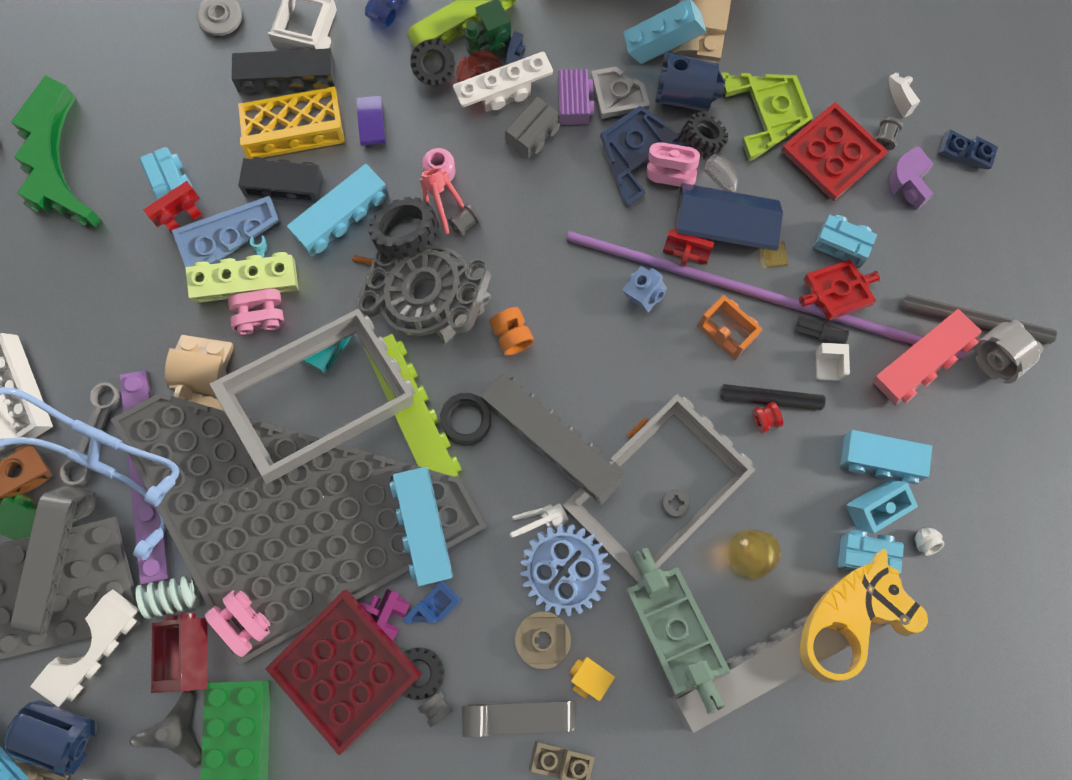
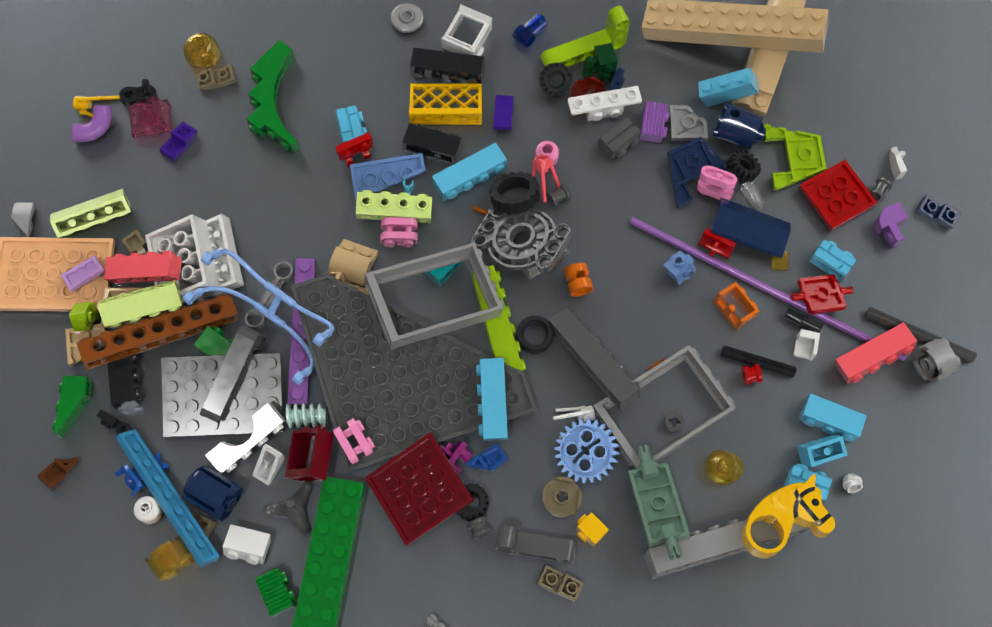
camera: 10 degrees right, 5 degrees down
none -> white slope [252,444,286,486]

